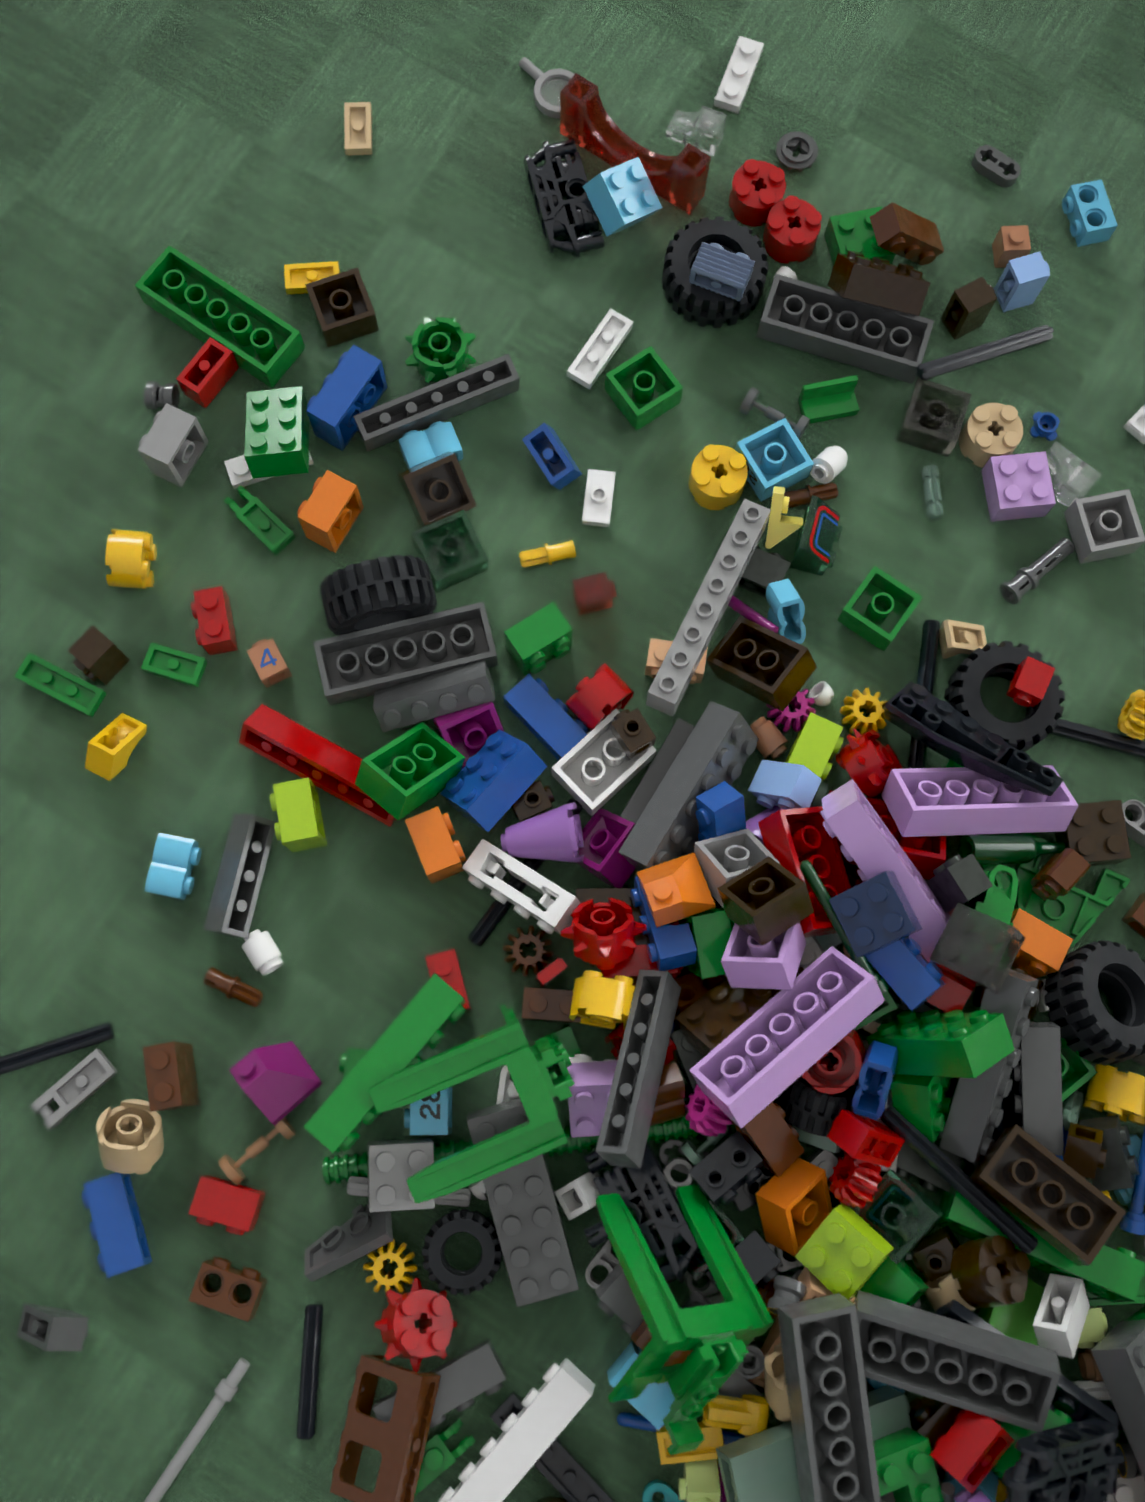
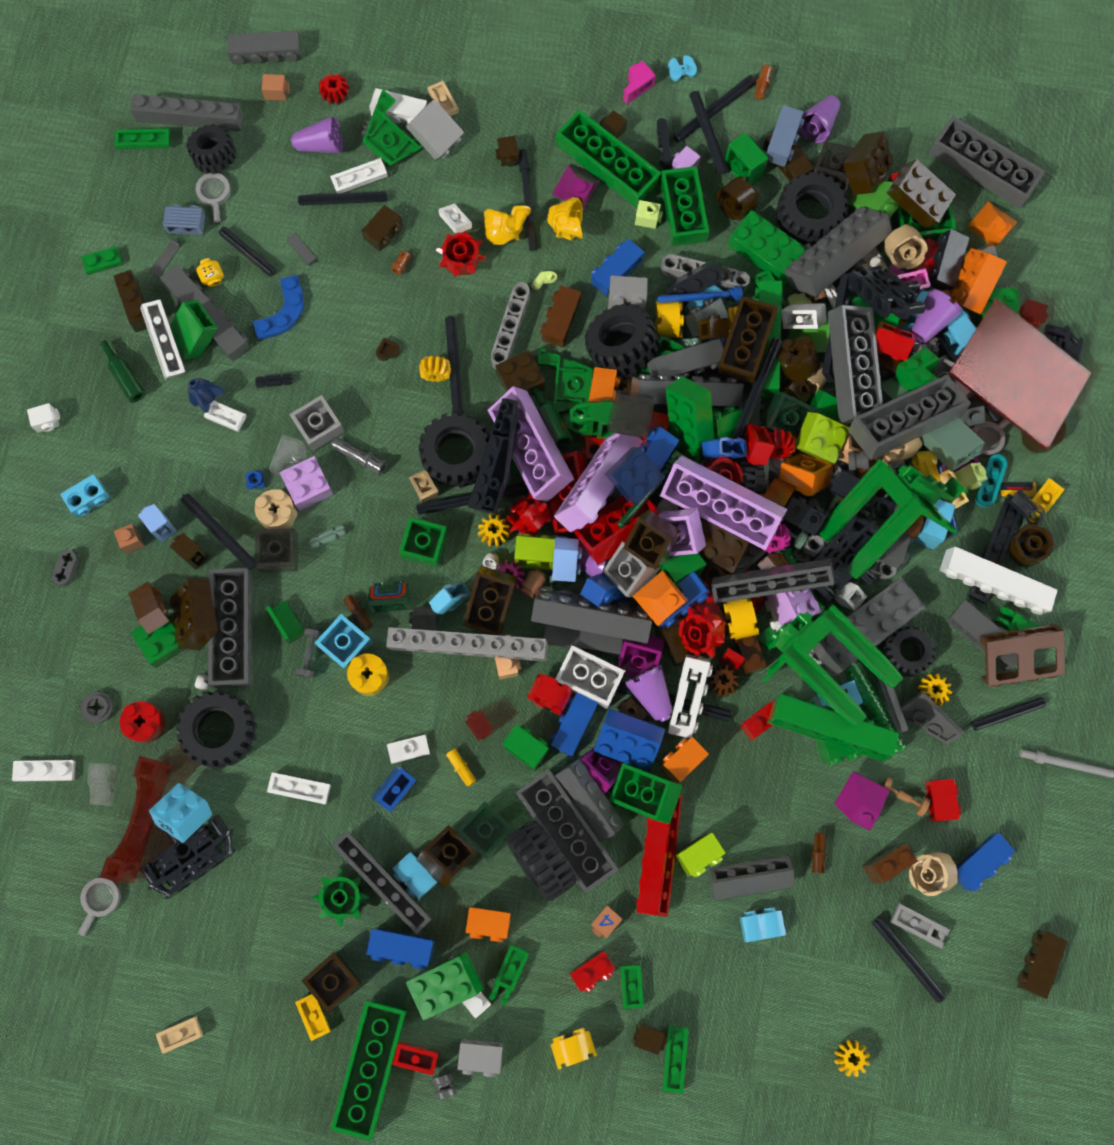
camera: 110 degrees left, 0 degrees up
dark grey slope [17,1303,89,1351] -> none
yellow arch [85,712,147,781] -> none
reddish brown brick [188,1256,268,1322] -> none
white brick [241,929,284,976] -> none
light grey brick [367,1138,435,1212] -> none
red brick [374,1278,458,1372] -> none
green brick [604,346,683,431] -> none
dark brown brick [611,708,656,759] -> none
sand blue brick [689,242,755,301] -> none
magenta bar [728,596,779,633] -> none
red brick [763,195,822,264] -> none
light yellow slope [765,486,804,549] -> none
white brick [810,446,848,484] -> none
pearl dark grey brick [926,854,993,913] -> none
red brick [1006,656,1056,707] -> none
reddish brown brick [1030,848,1091,900] -> none

